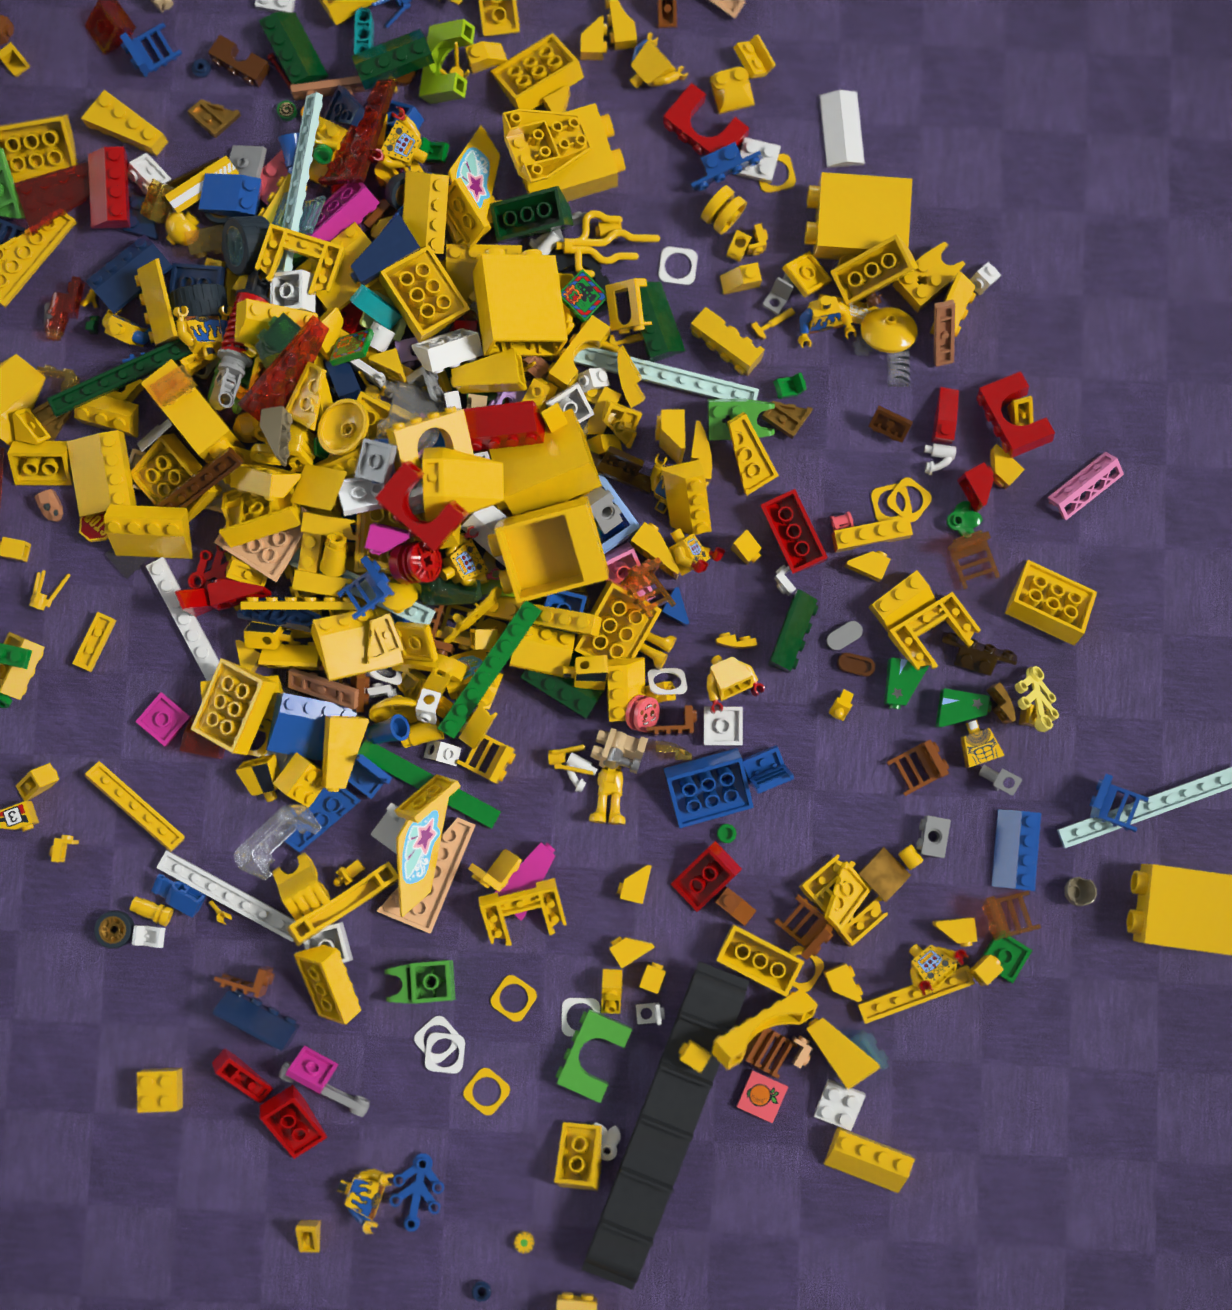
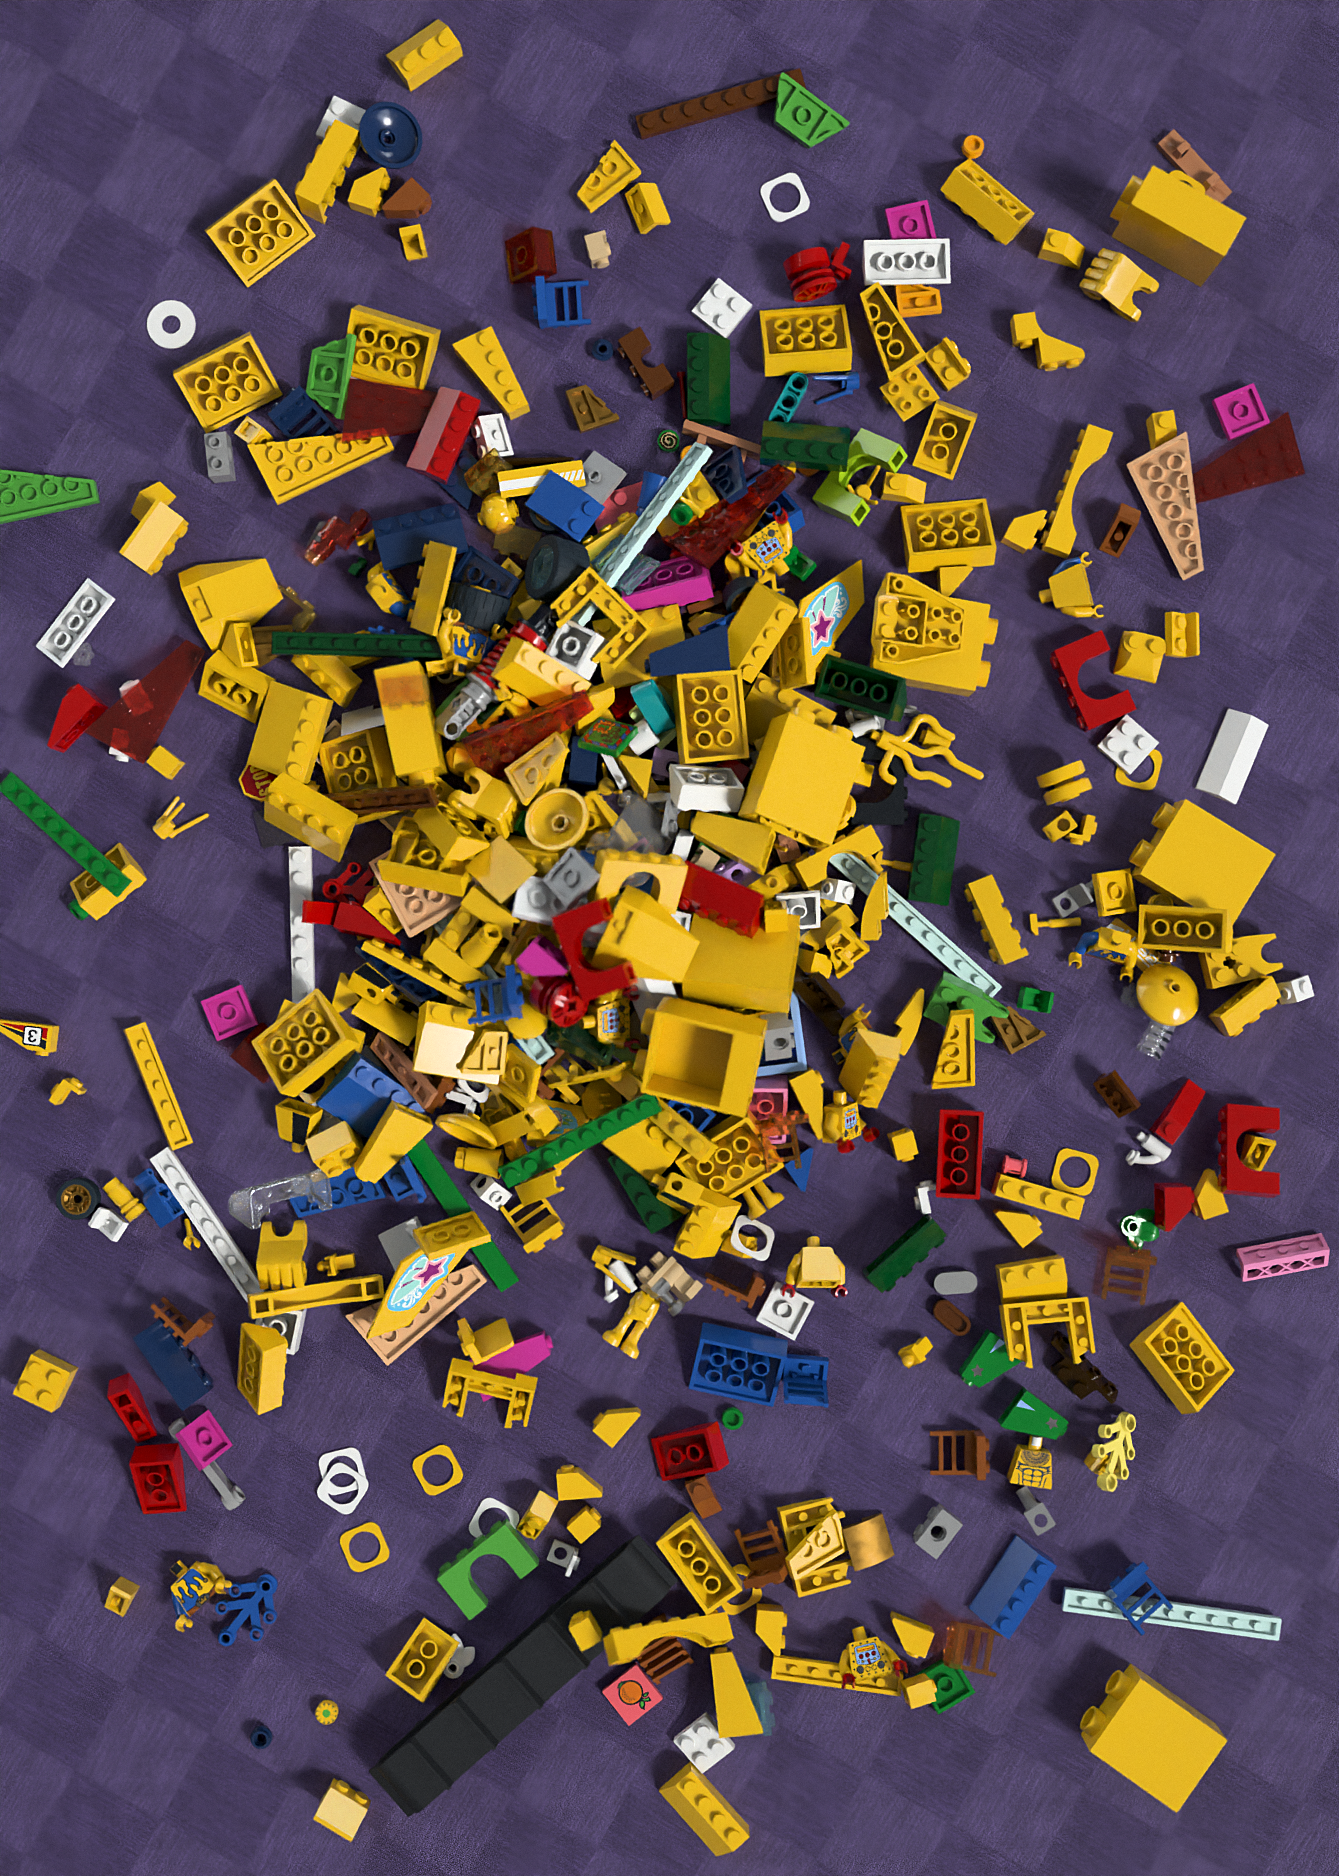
camera: 30 degrees right, 5 degrees up
yellow slope [16,763,59,801] -> none
nougat rock [34,489,63,522] -> none
yellow plate [72,612,117,672] -> none
clear green slope [255,312,301,369] -> none
dark tan slope [260,406,292,466] -> none
blue plant [366,714,410,744] -> none
bright green brick [384,960,456,1004] -> none
white bracket [415,688,441,725] -> none
yellow brick [470,629,500,649] -> none
tile [561,269,607,323] -> none
yellow panel [605,278,652,334] -> none
coral head [626,695,660,732] -> none
yellow slope [655,409,685,464] -> none
clear yellow slope [656,741,692,760] -> none
white piece [659,247,698,285] -> none
blue bracket [691,142,763,191] -> none
yellow slope [715,632,757,649] -> none
yellow slope [720,262,762,295] -> none
light nougat bracket [792,1035,812,1069] -> none
yellow piece [887,477,932,522] -> none
yellow beam [898,844,923,870] -> none
nougat hinge [934,299,956,367] -> none
pearl gold slope [986,682,1016,725] -> none
dark tan hair [1064,877,1097,907] -> none

